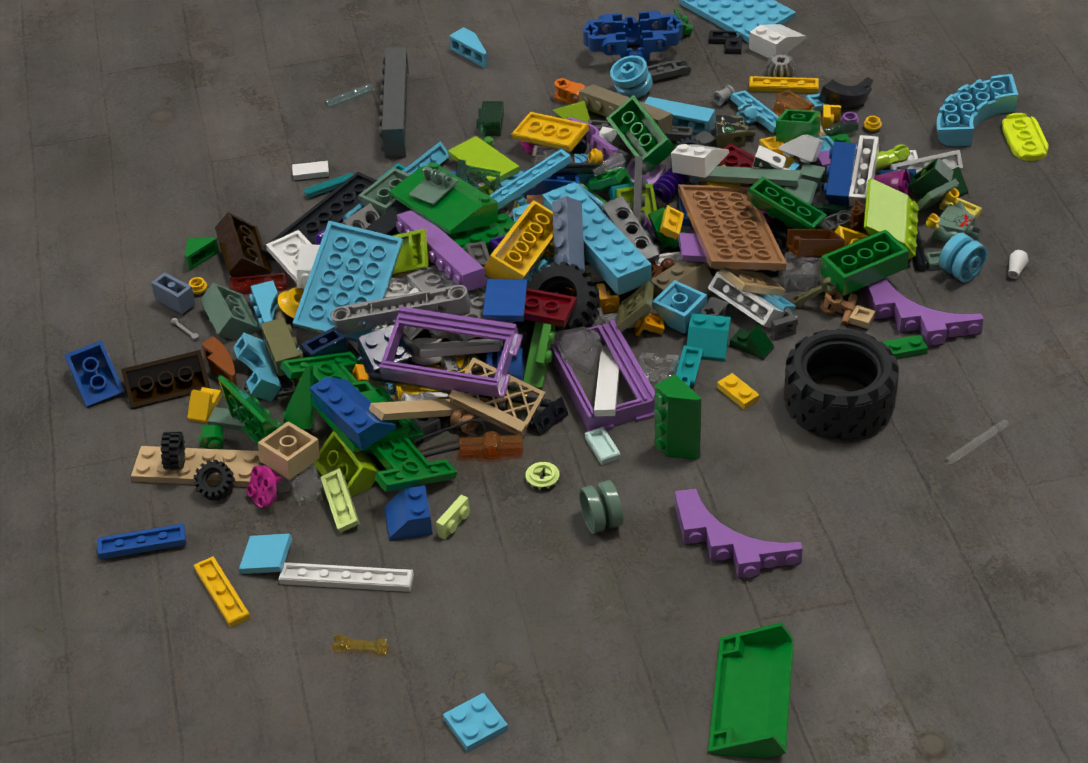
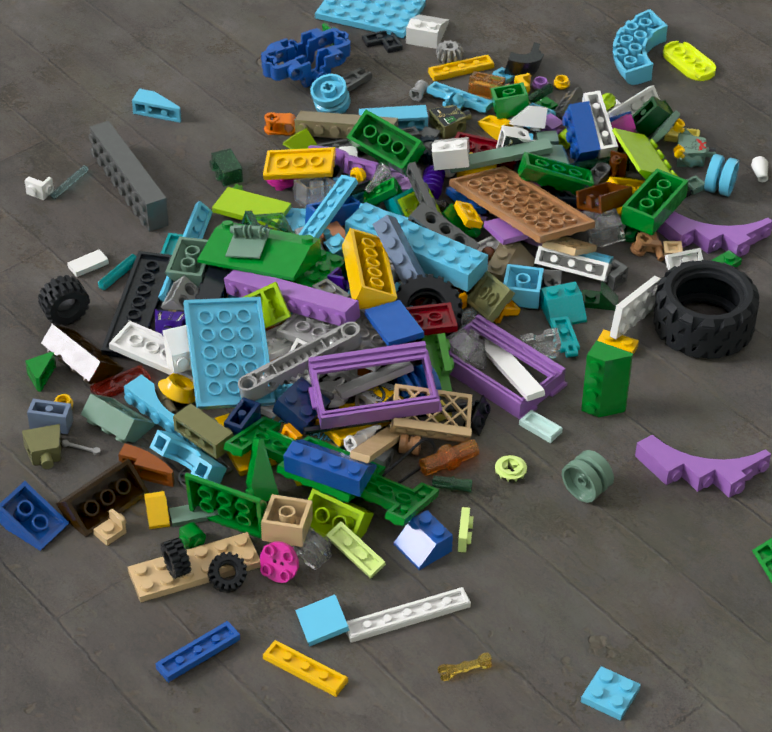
camera: 30 degrees left, 0 degrees up
olive piece [792,277,836,308] -> none
none -> olive torso [22,424,62,469]
none -> white bracket [25,177,54,200]
none -> black tyre [38,275,90,326]
none -> tan bracket [93,509,126,546]
none -> clear green axle [432,476,473,492]
none -> white plate [610,276,661,339]
none -> white plate [665,248,703,270]

